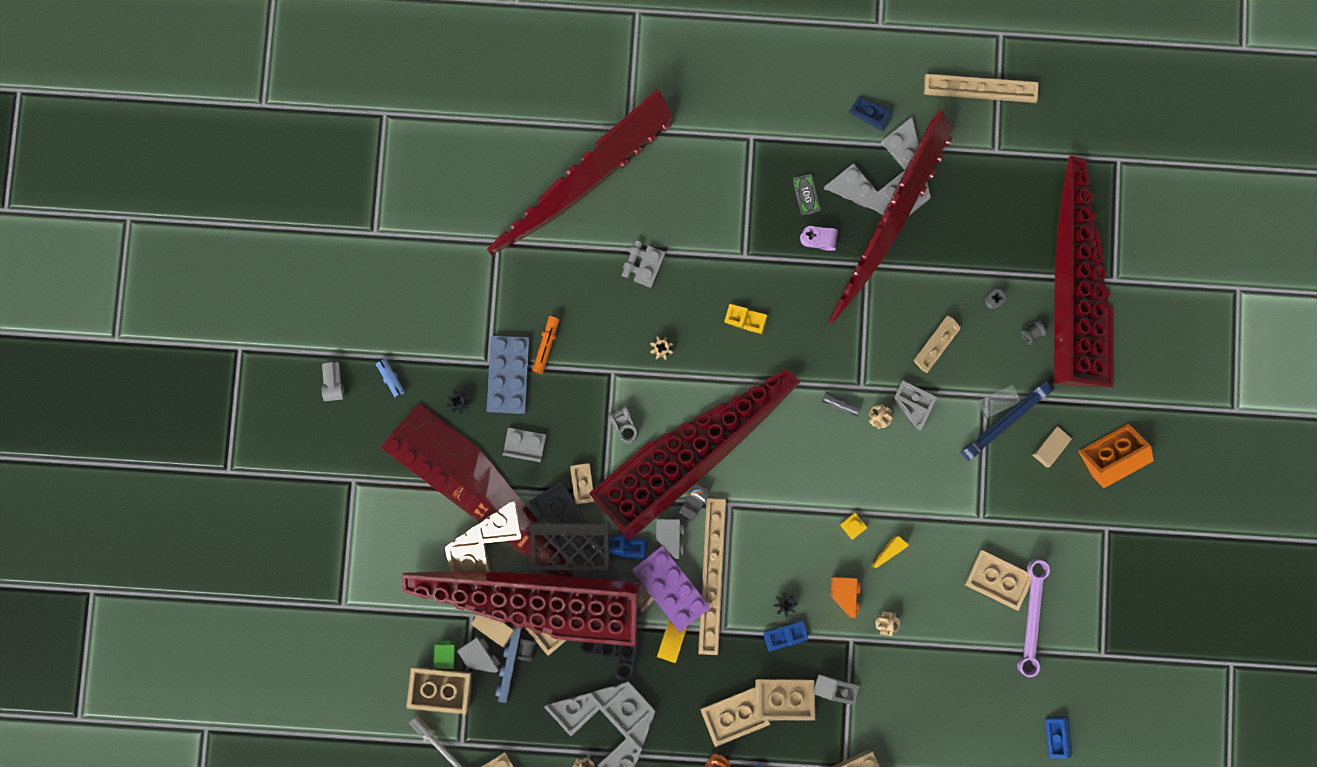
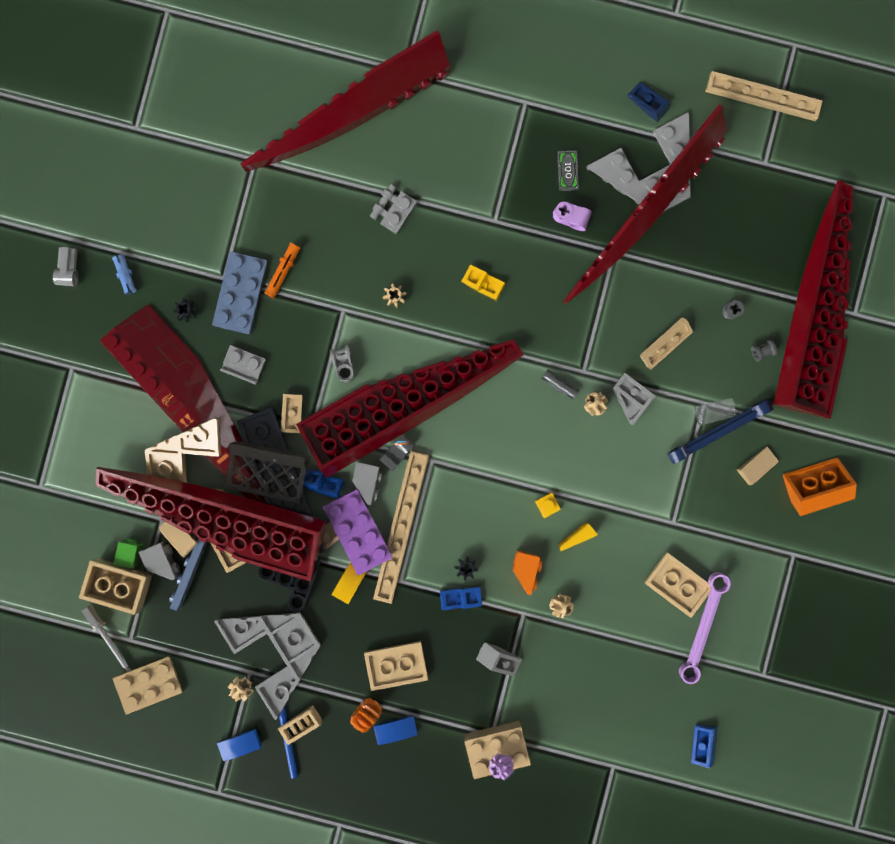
camera: 15 degrees right, 5 degrees up
dark grey bush [516,639,536,661] -> none
tan plate [756,680,815,720] -> none

